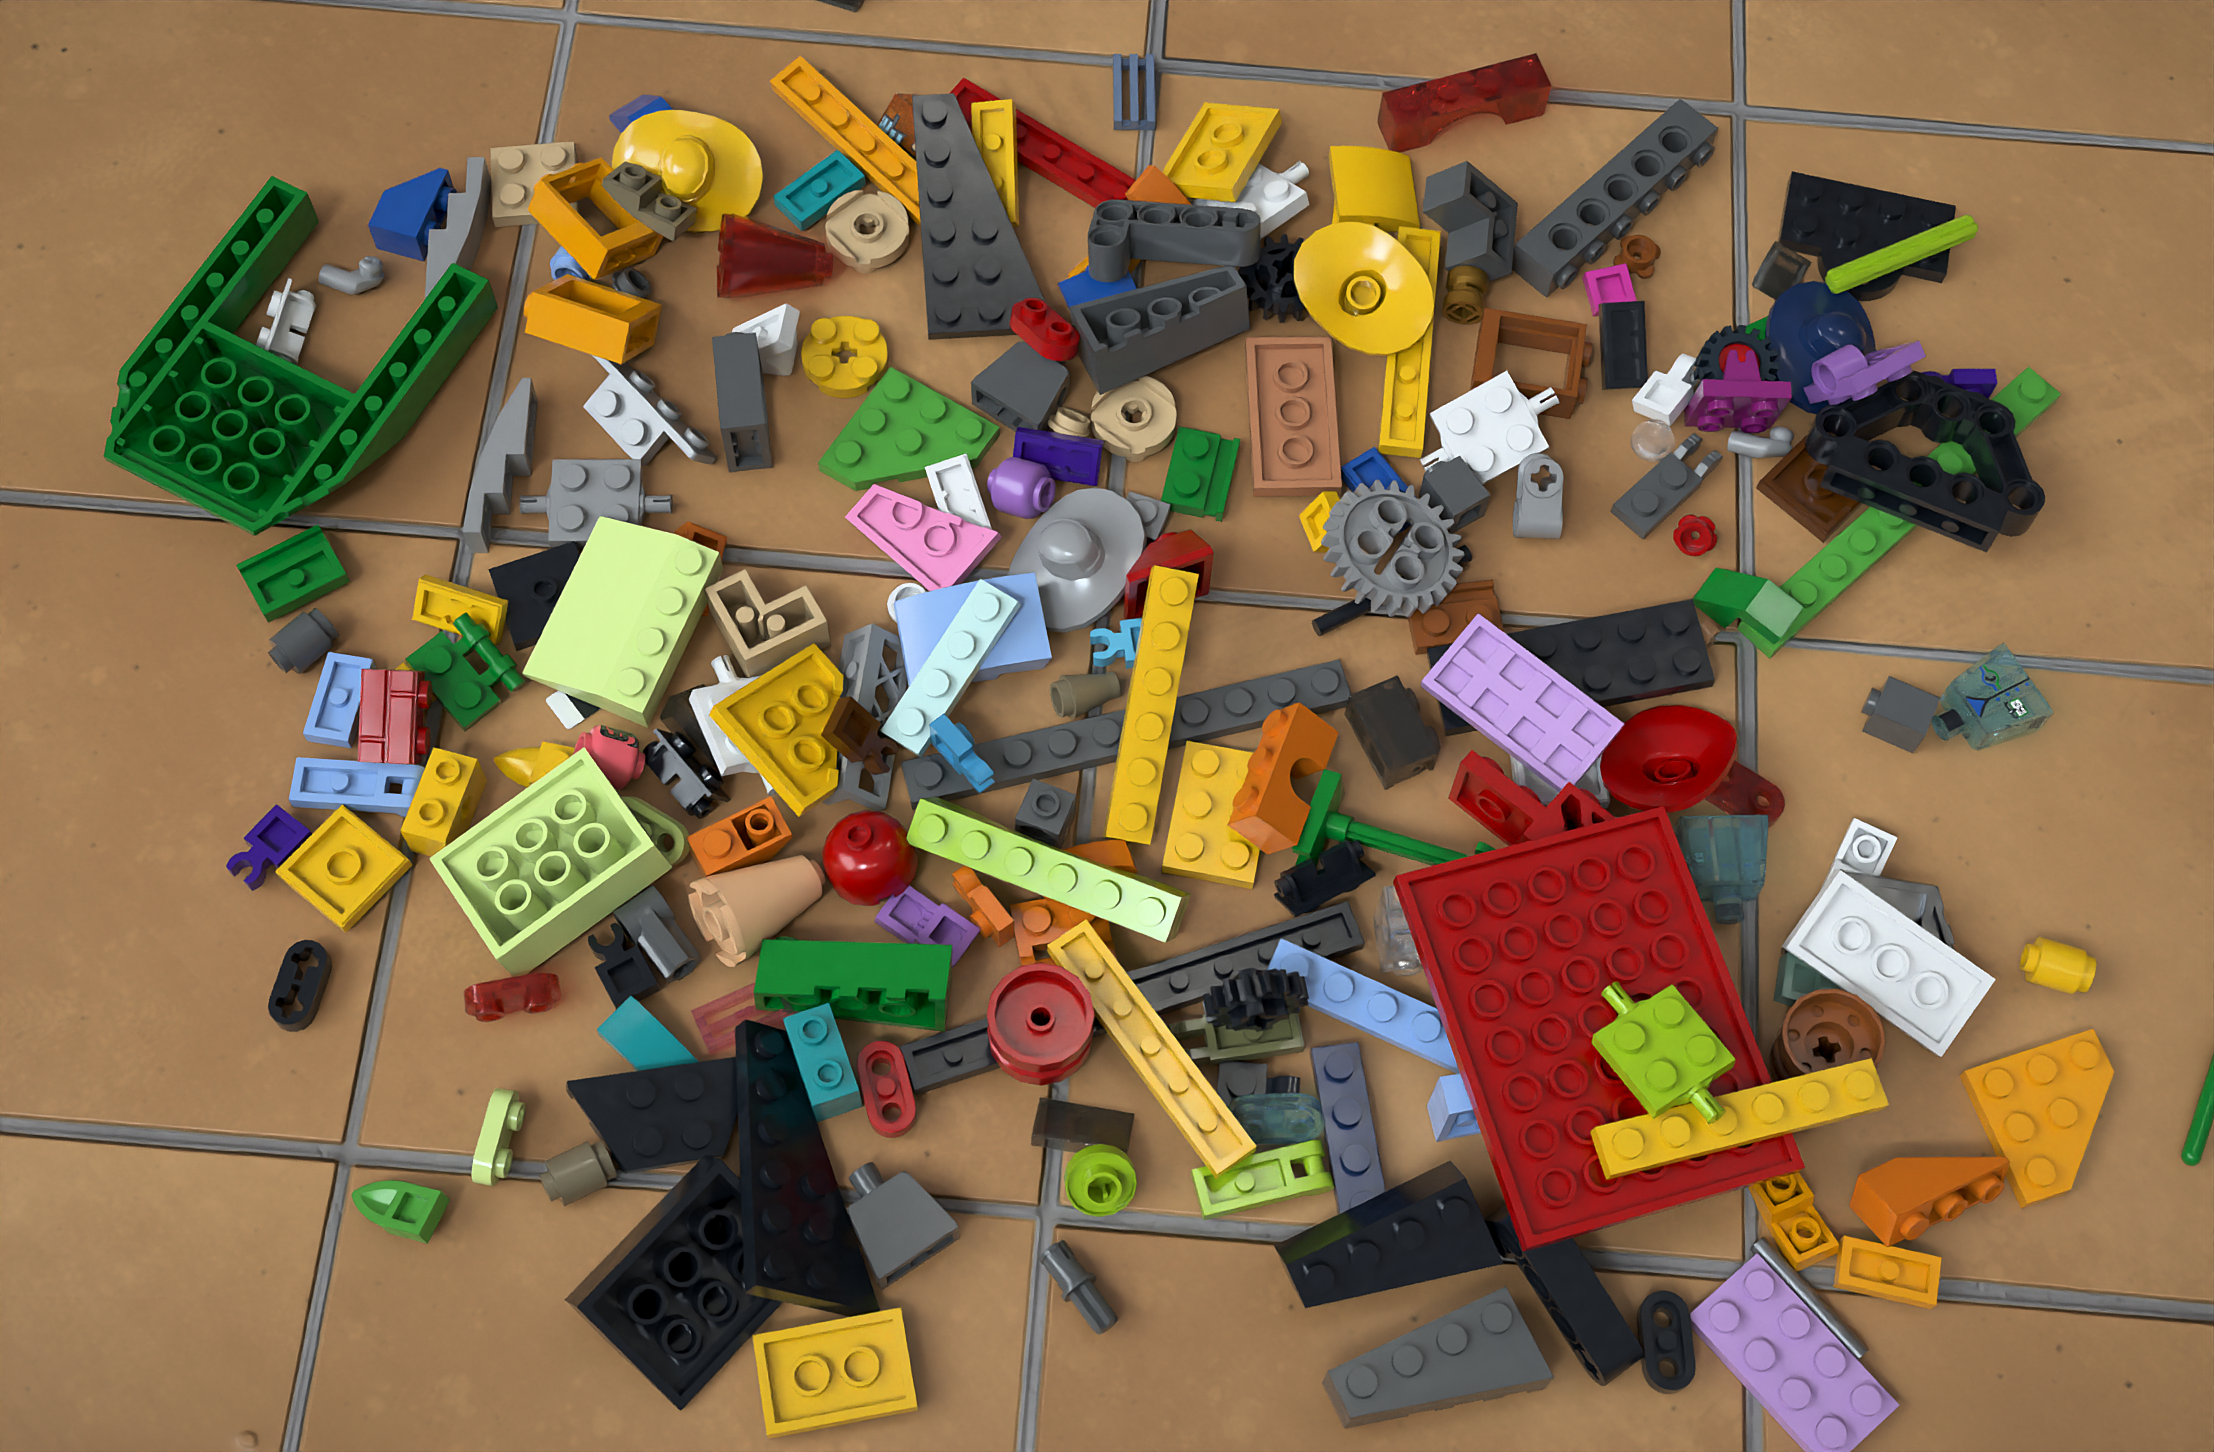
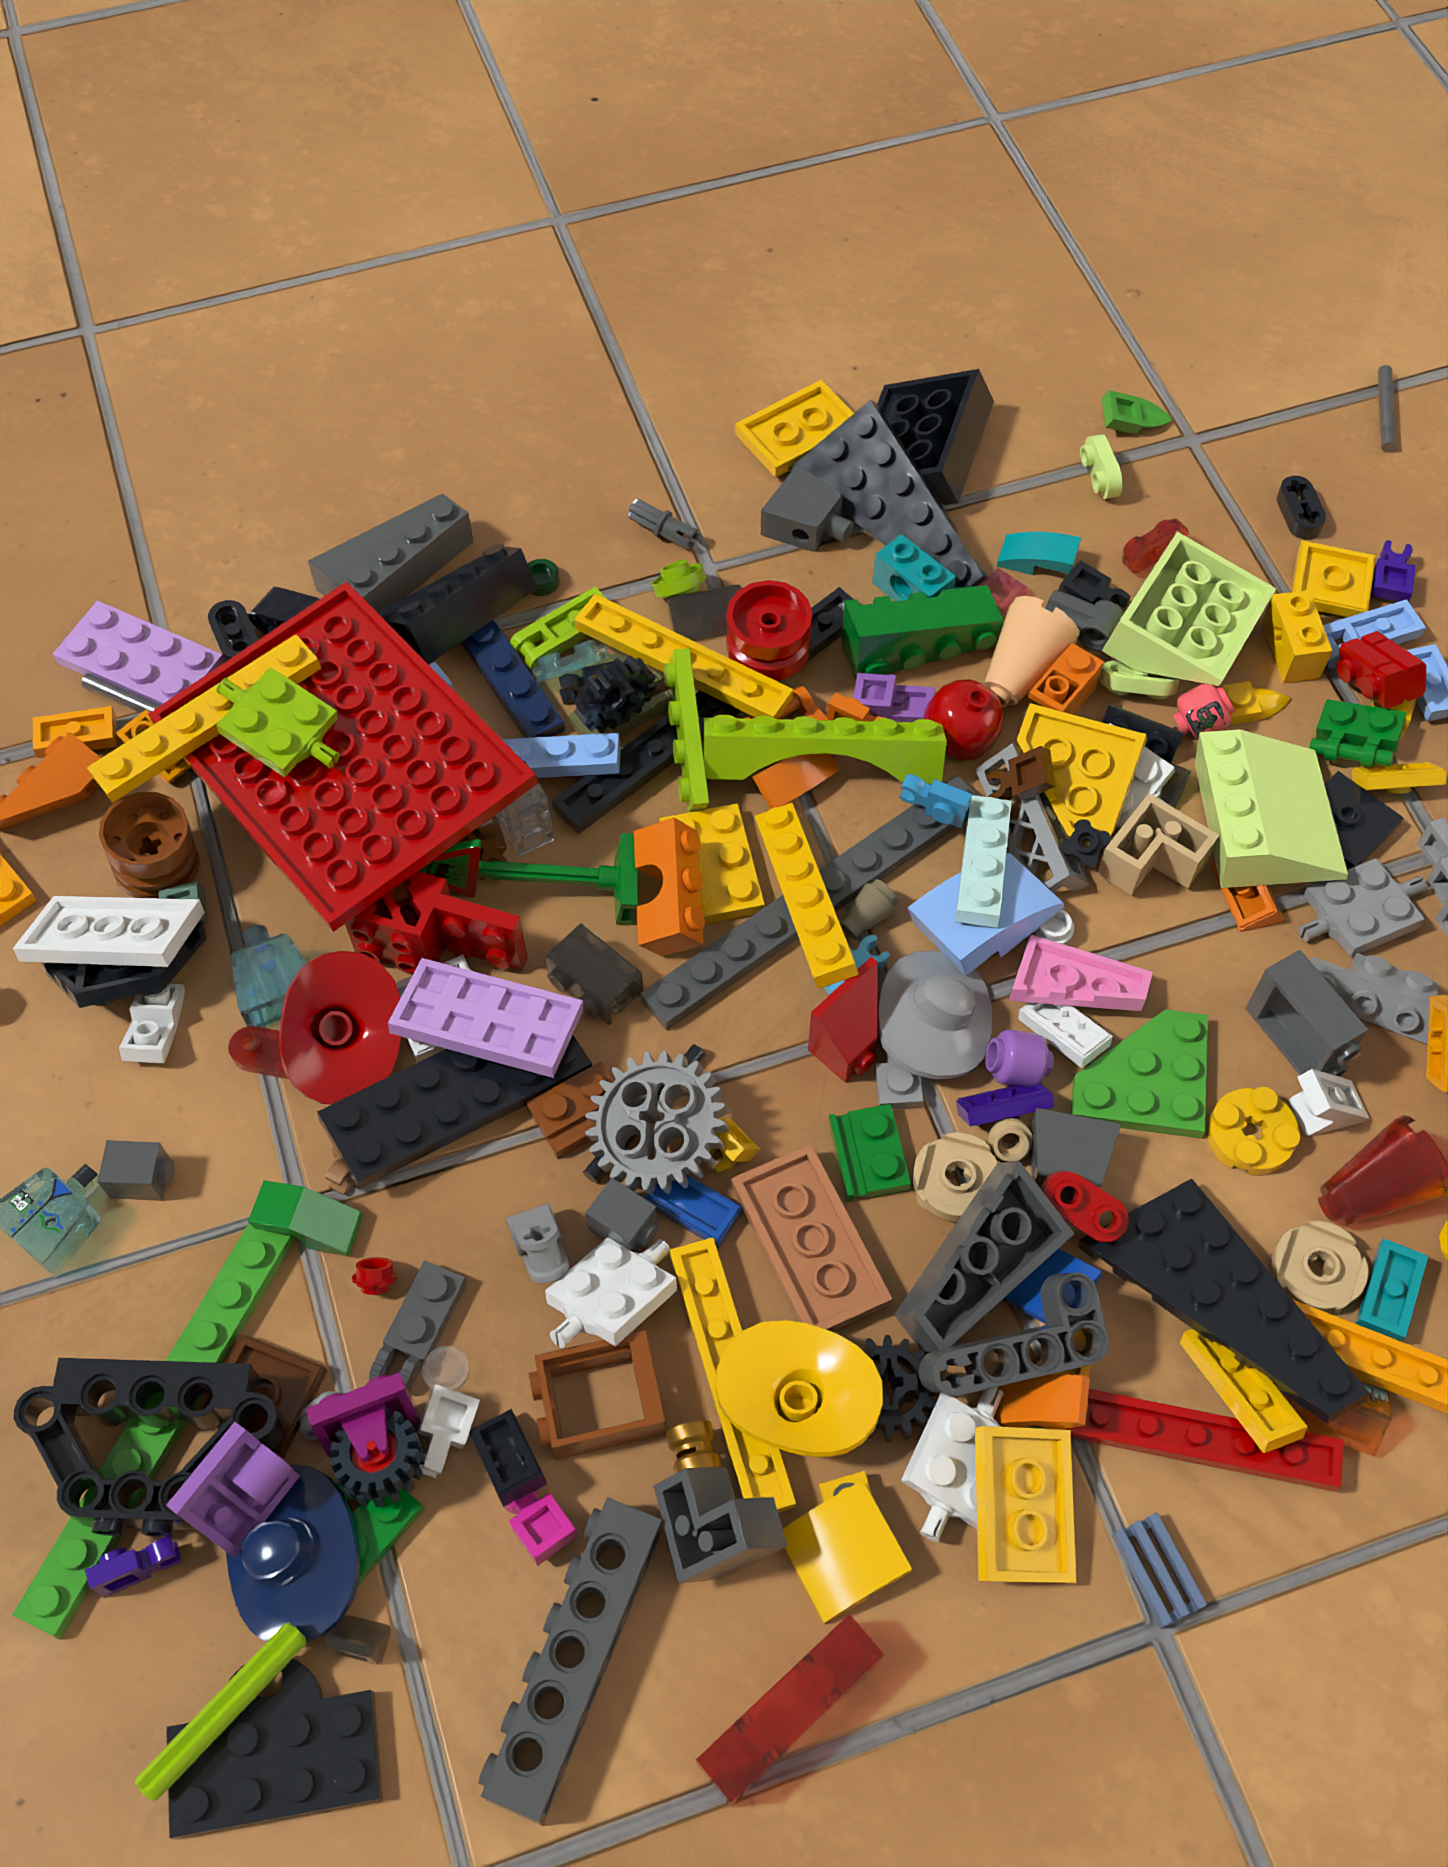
camera: 160 degrees right, 5 degrees down
dark tan brick [539,1141,617,1206] -> none
black wing [566,1057,738,1174] -> none
red plate [857,1041,916,1138] -> none
dark grey brick [1015,779,1076,849] -> none
black hinge [1274,839,1376,917] -> none
dark orange plate [1613,235,1661,279] -> none
none -> dark green tile [528,559,560,596]
none -> lime plate [663,648,709,813]
none -> black plate [1061,819,1111,867]
none -> flat silver bar [1378,365,1396,452]

